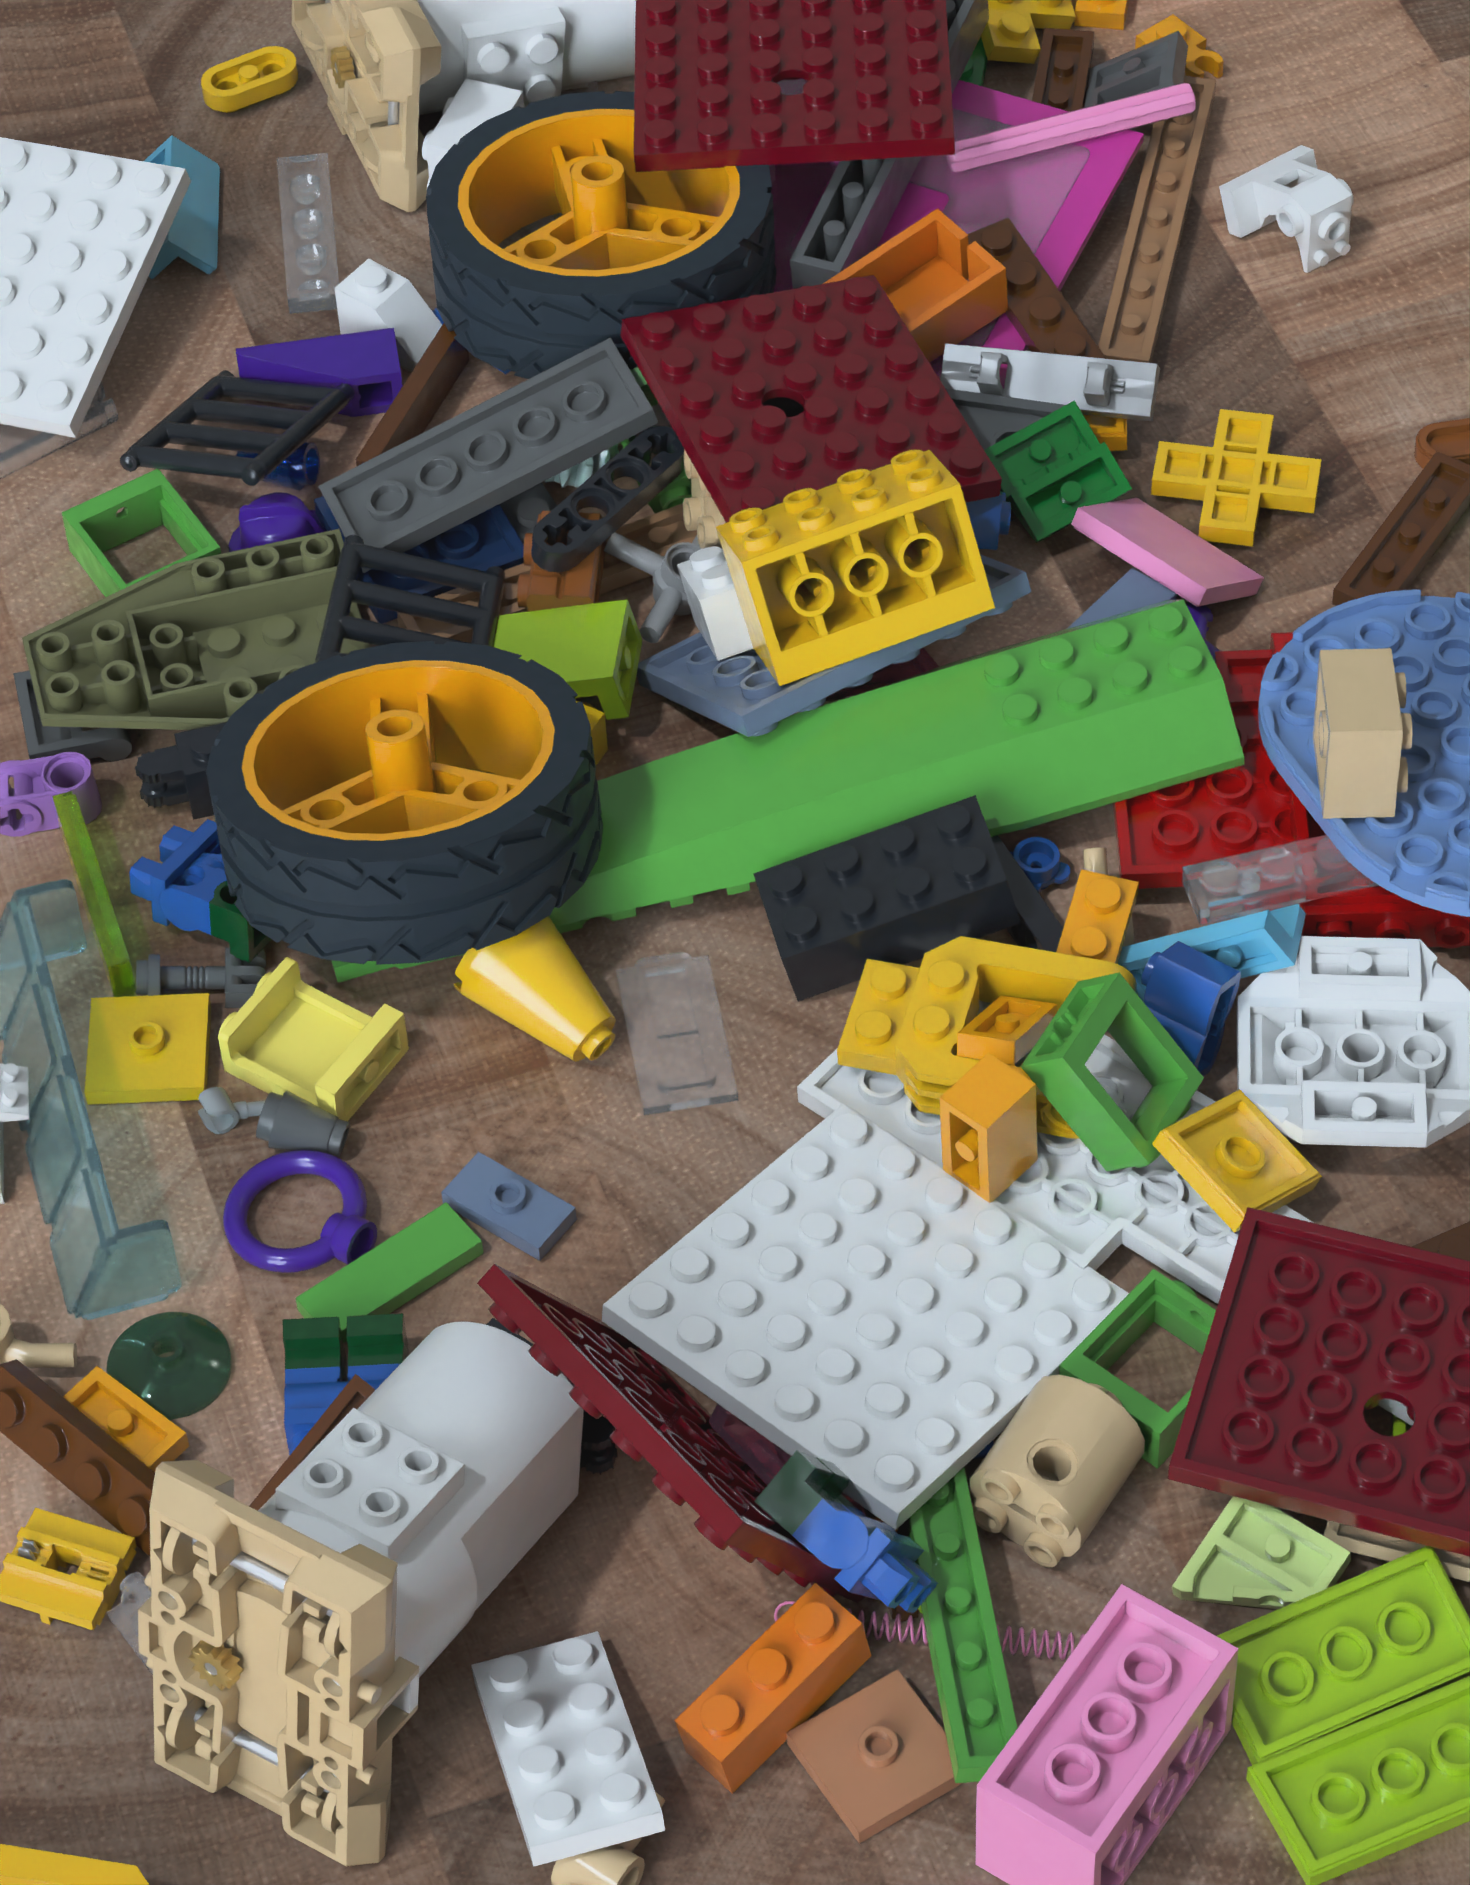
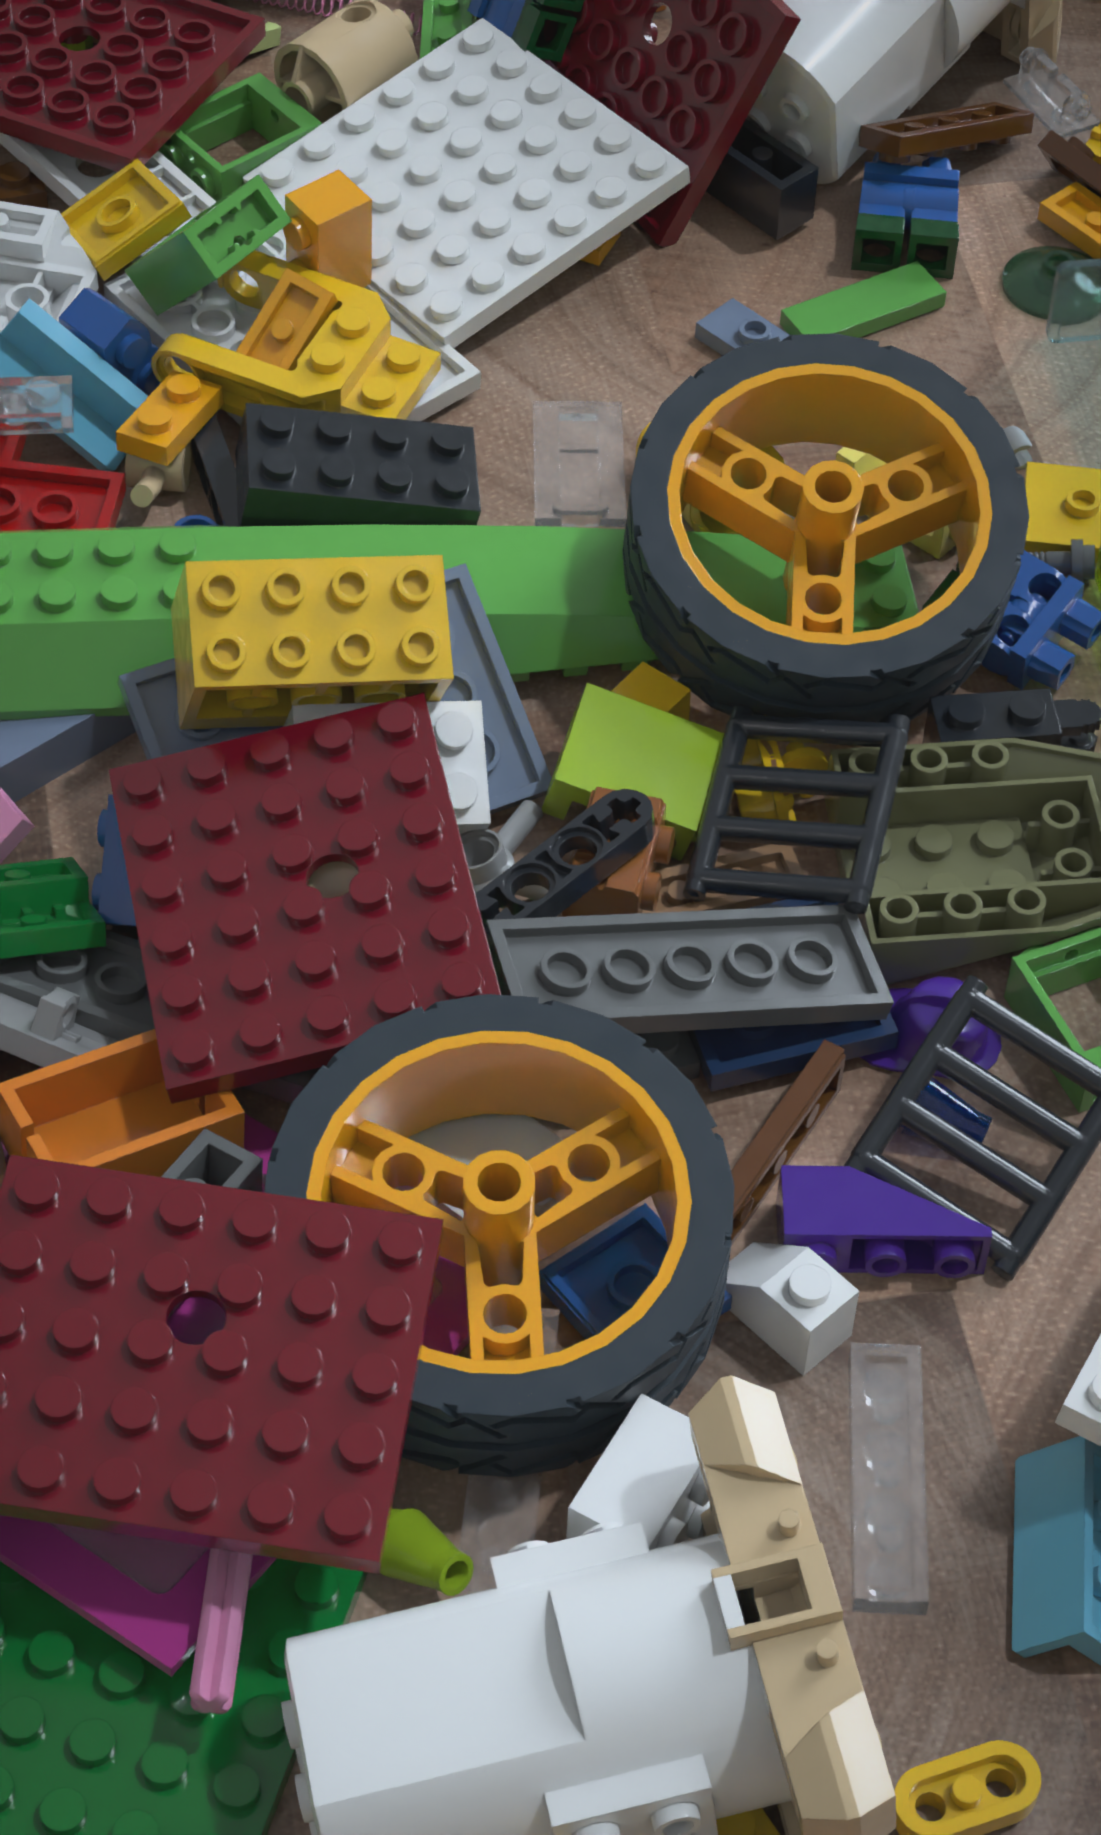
camera: 175 degrees left, 0 degrees up
dark purple piece [223,1150,377,1273] -> none

